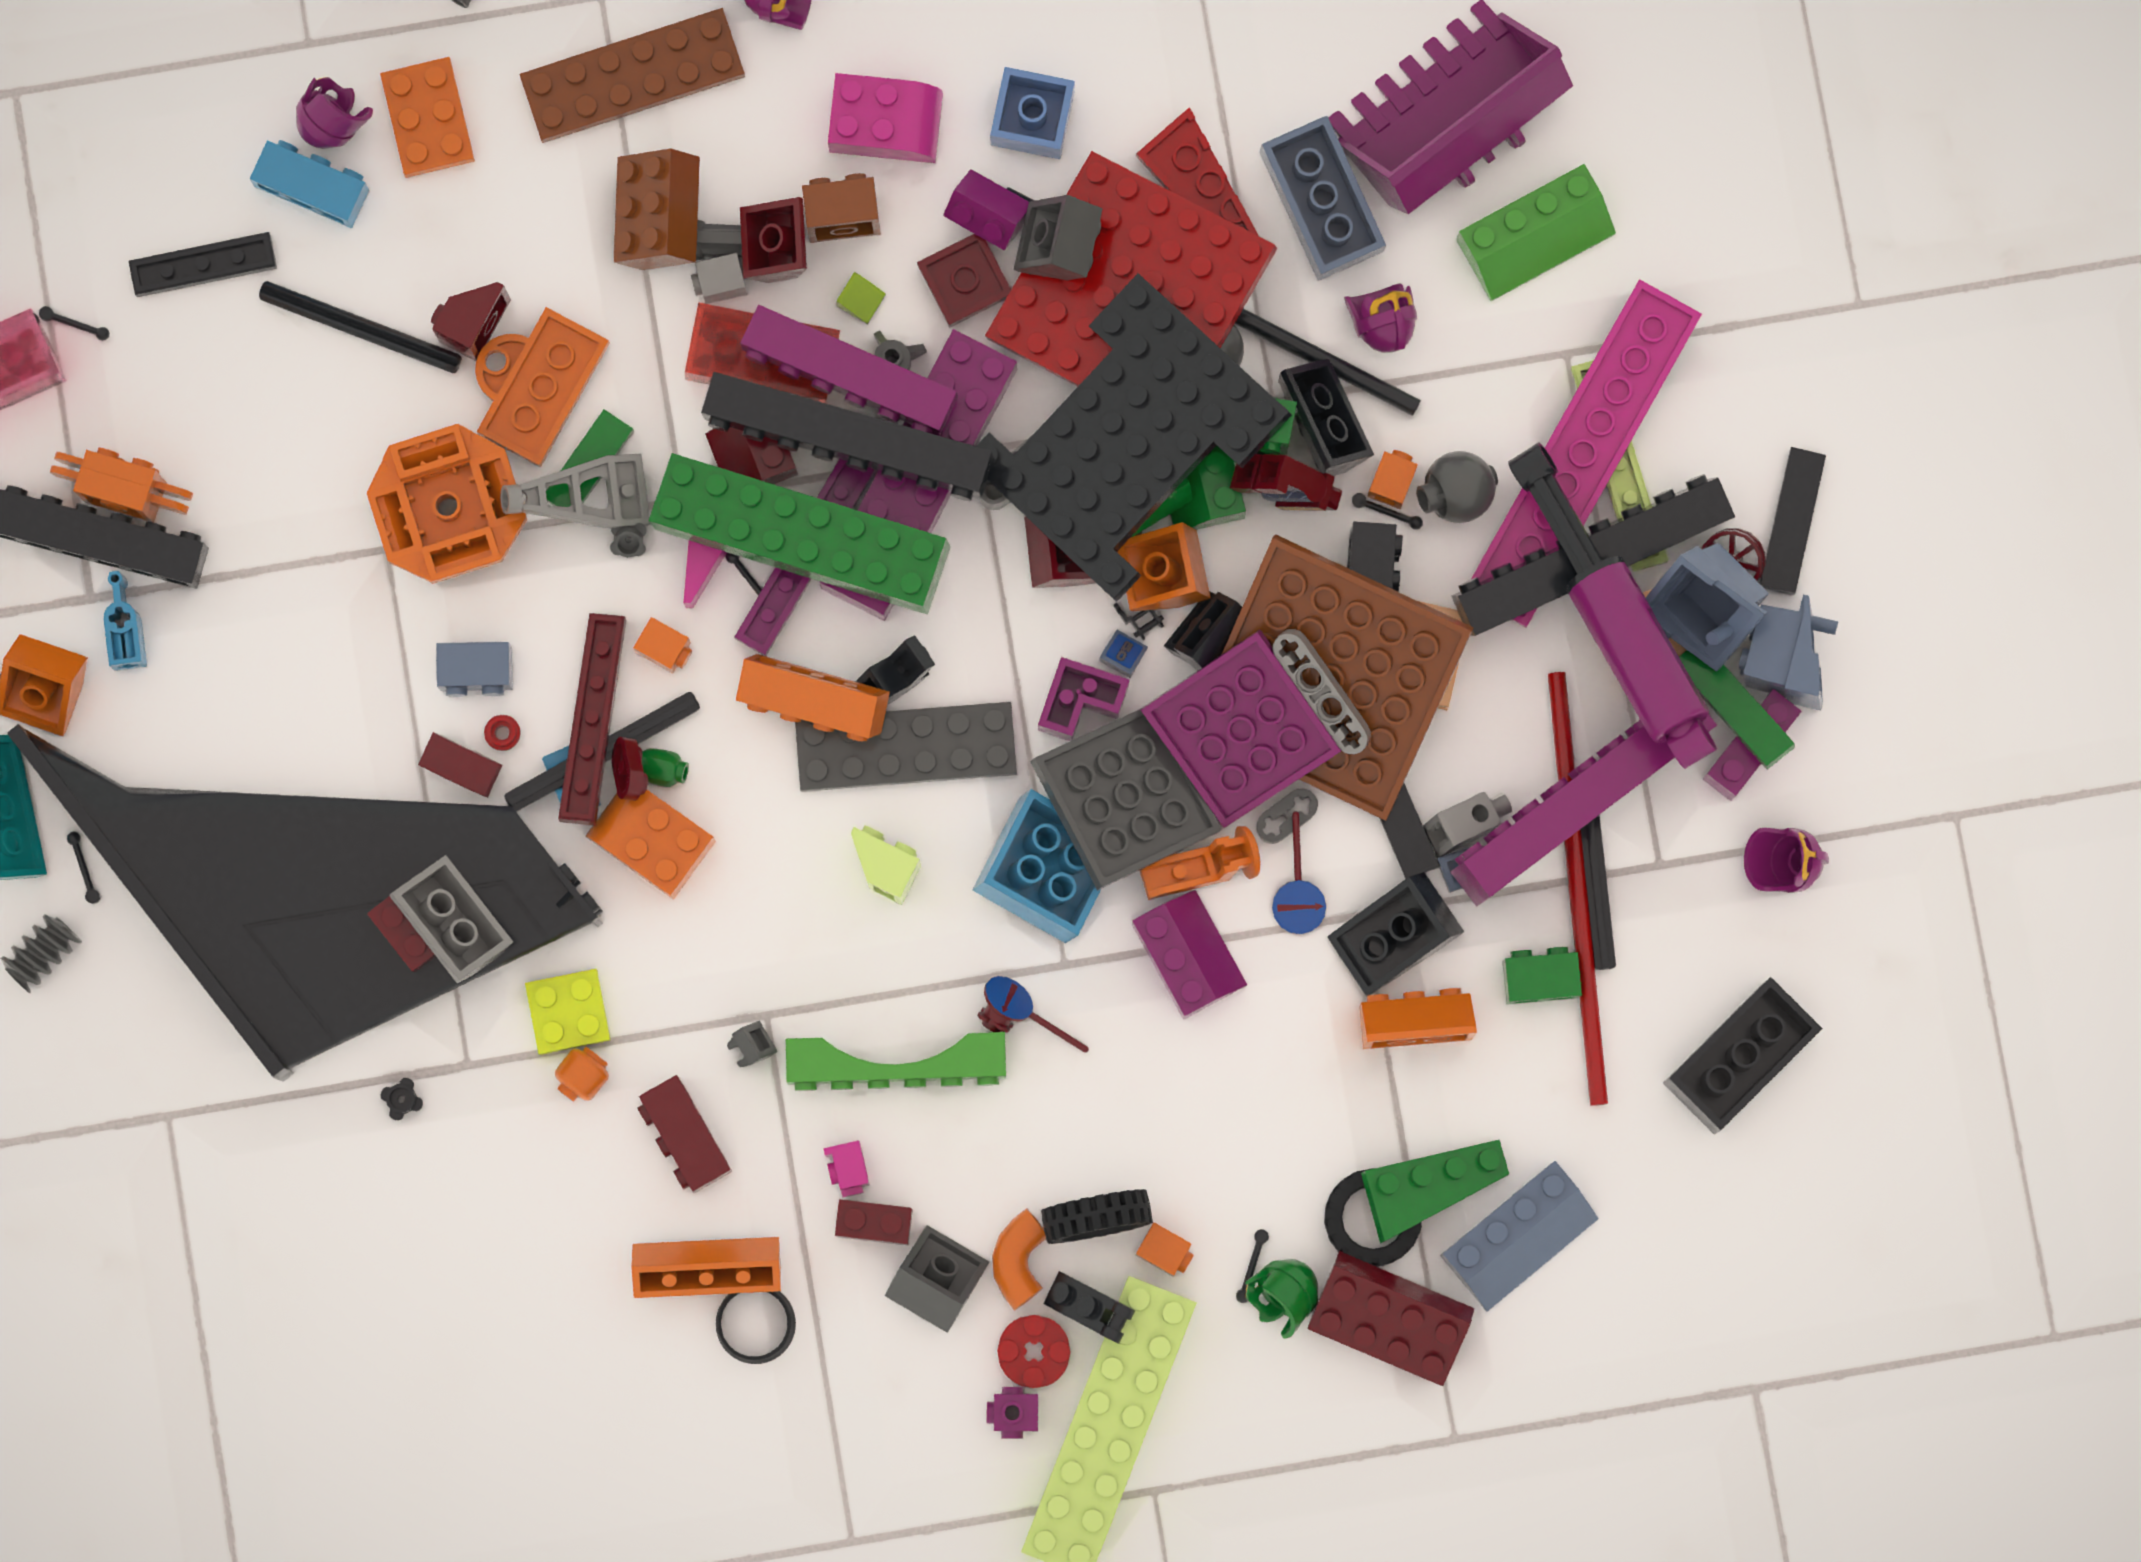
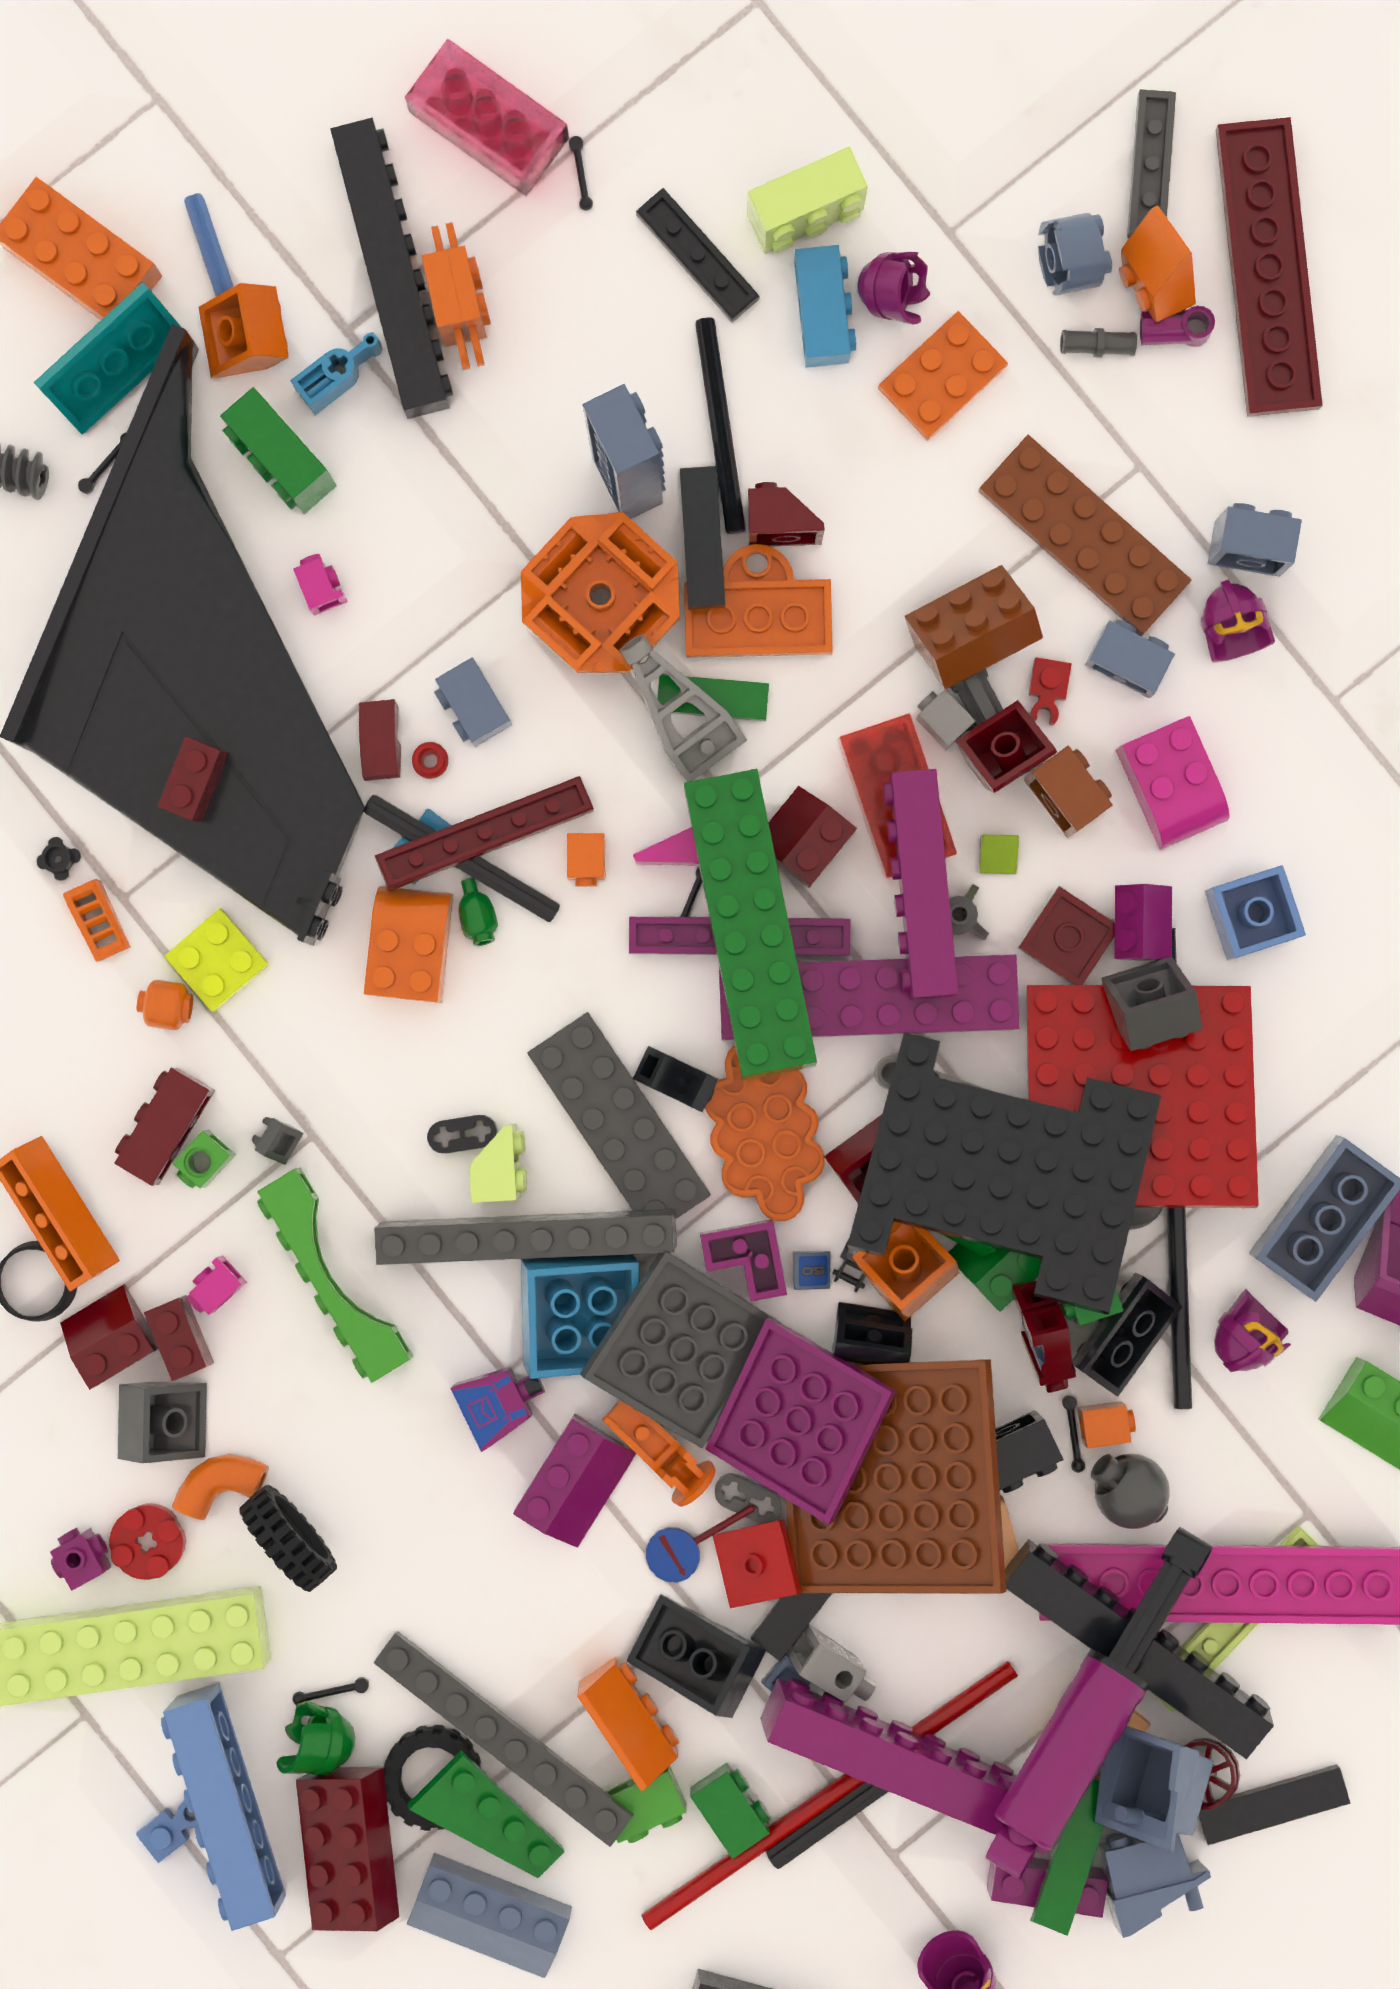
camera: 65 degrees right, 5 degrees up
light grey slope [389,855,513,983] -> none
dark grey plate [610,523,647,558] -> none
dark red plate [611,737,648,801] -> none
black brick [701,372,994,501] -> none
orange brick [736,654,890,741] -> none
dark red plate [977,1004,1014,1033] -> none
blue piece [984,976,1089,1053] -> none
black plate [1043,1271,1135,1344] -> none
orange brick [1135,1222,1194,1277] -> none
red wing [1136,107,1258,235] -> none
light grey beam [1273,629,1371,754] -> none
none -> dark red slope [60,1284,158,1390]
none -> orange slope [62,879,131,962]
none -> medium blue plate [136,1800,198,1863]
none -> medium blue brick [161,1682,286,1931]
none -> bright green brick [173,1130,236,1189]
none -> green brick [220,387,337,514]
none -> dark pink brick [293,554,348,616]
none -> dark grey plate [373,1631,634,1847]
none -> dark grey brick [374,1209,677,1265]
none -> black beam [427,1115,498,1154]
none -> torso [450,1367,545,1452]
none -> sand blue brick [582,383,666,519]
none -> bright green brick [605,1766,687,1843]
none -> black slope [680,466,725,610]
none -> orange plate [705,1045,825,1221]
none -> red plate [713,1519,802,1609]
none -> yellowish green brick [747,146,868,254]
none -> red plate [1028,657,1072,725]
none -> sand blue brick [1085,620,1175,698]

